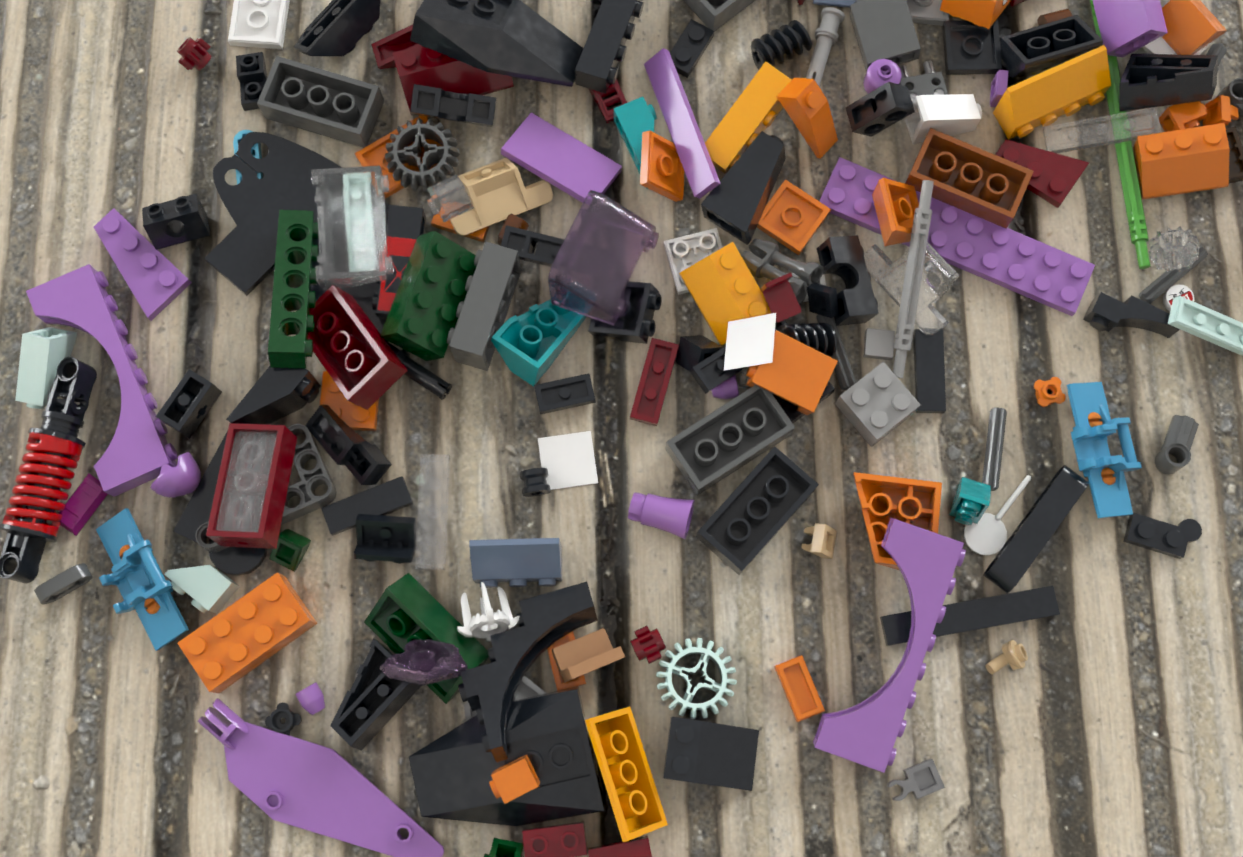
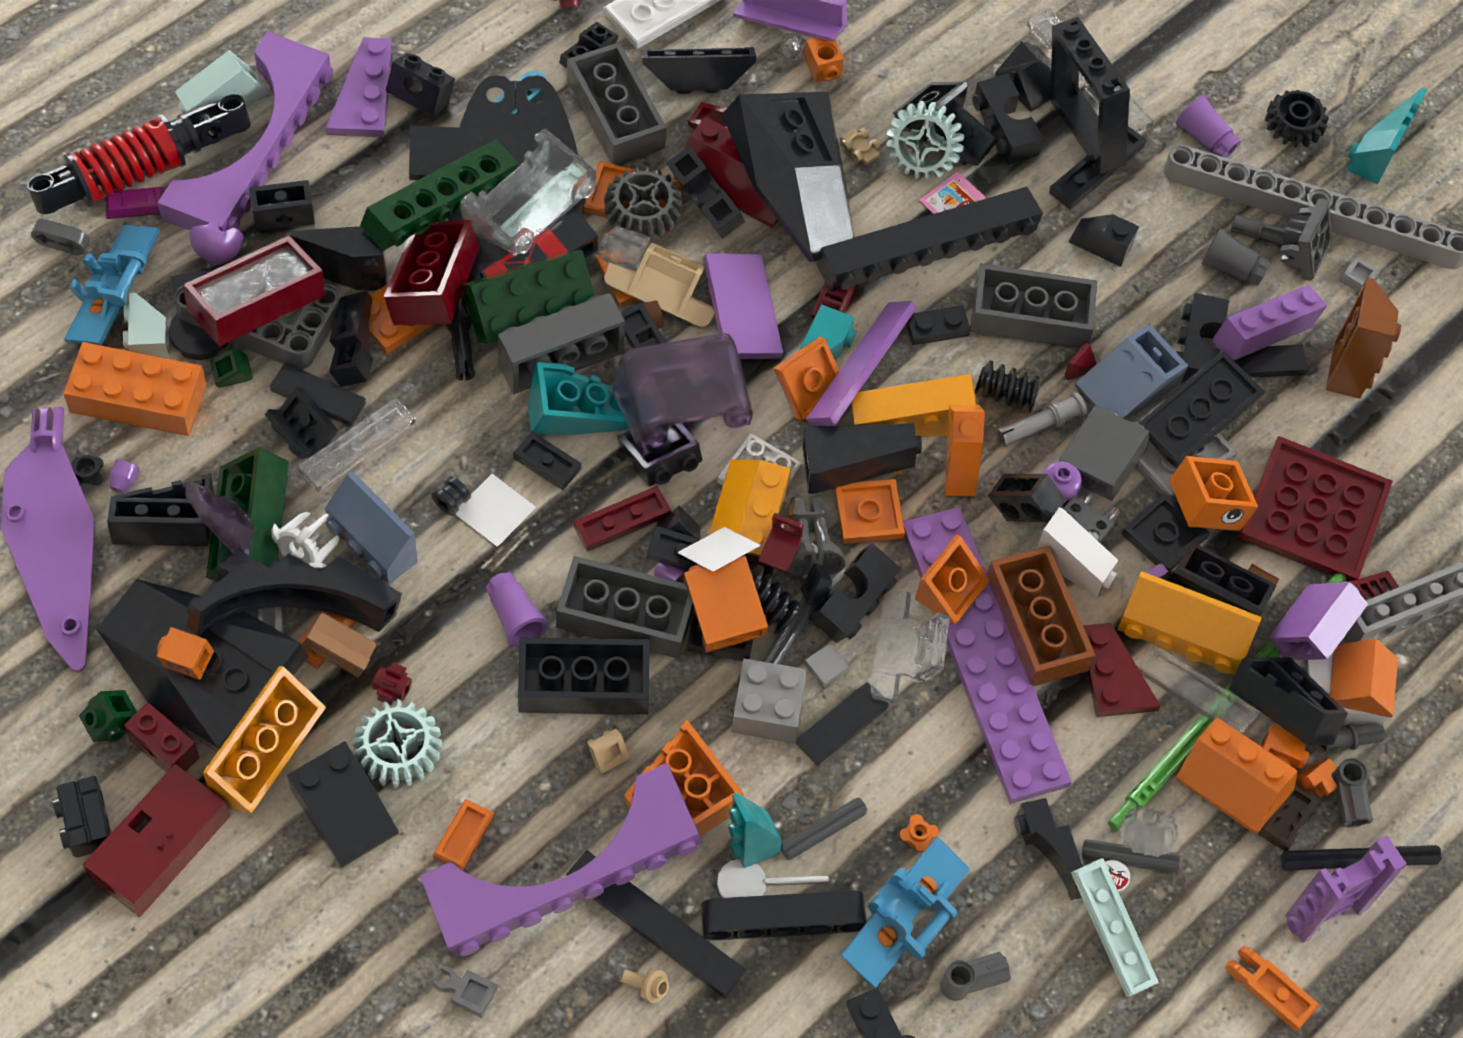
camera: 40 degrees right, 15 degrees down
light grey axle [893,180,934,378] -> none

